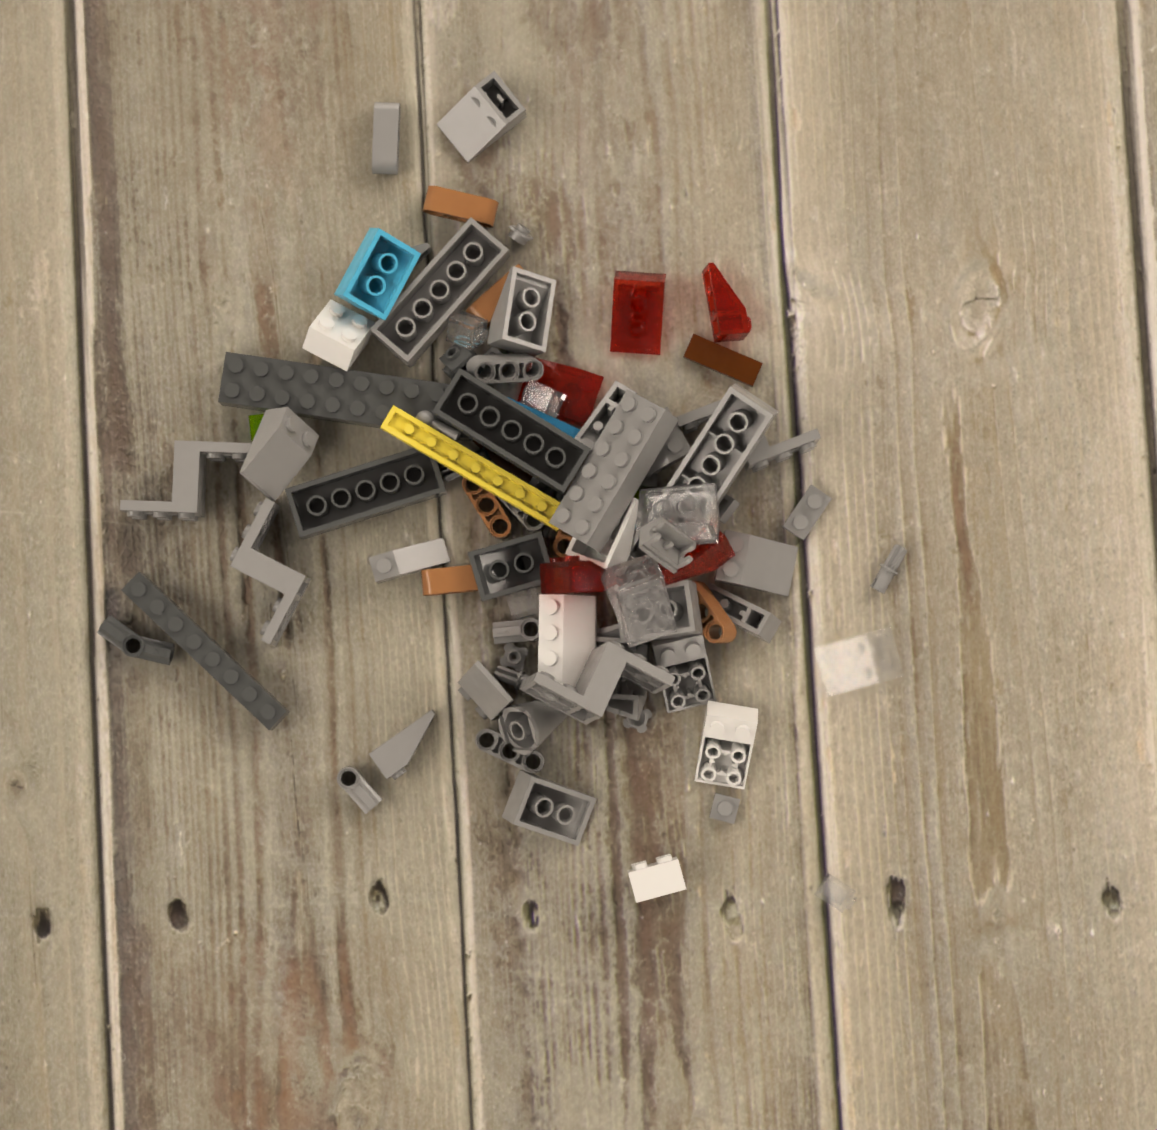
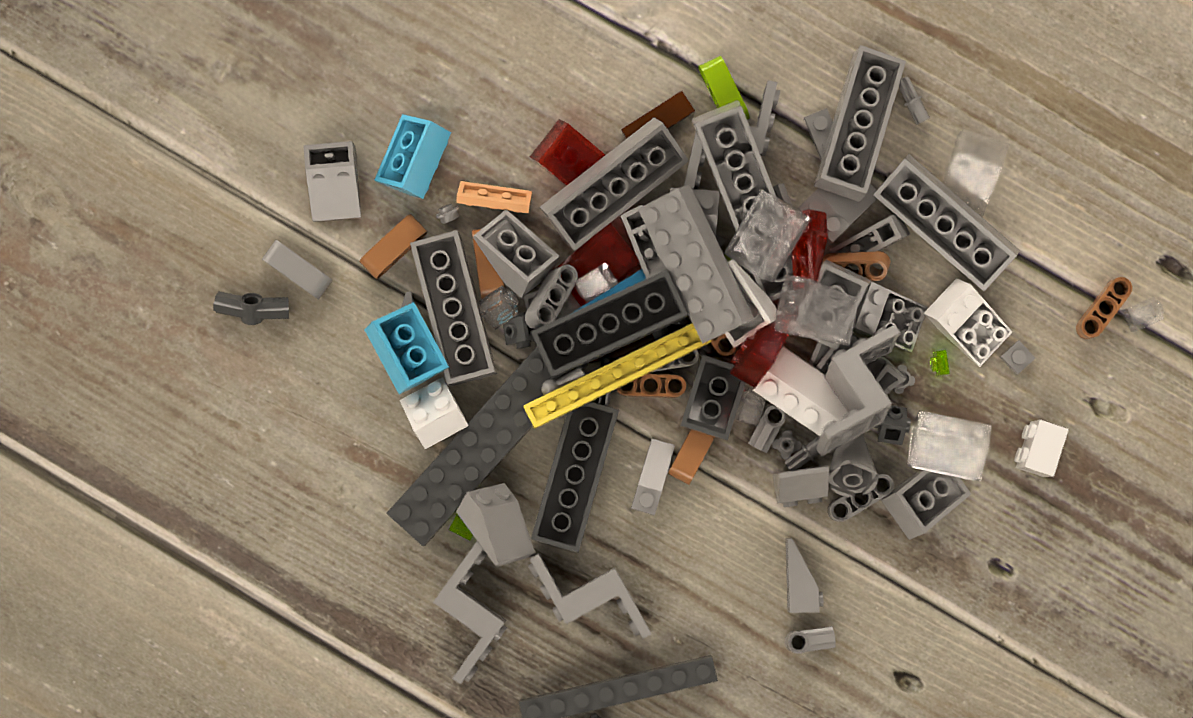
camera: 55 degrees left, 0 degrees up
light grey hinge [639,517,696,574] -> none
clear red slope [702,262,752,343] -> none
none -> dark grey piece [213,291,289,325]
none -> medium azure slope [374,114,451,199]
none -> light nougat plate [456,181,532,213]
none -> light grey brick [540,118,689,251]
none -> lime beam [698,56,750,120]
none -> light grey brick [814,45,906,202]
none -> light grey brick [873,154,1020,291]
none -> dark grey brick [874,405,911,445]
none -> clear slope [907,410,992,481]
none -> clear neon green plate [930,350,950,377]
none -> medium nougat beam [1076,277,1133,339]

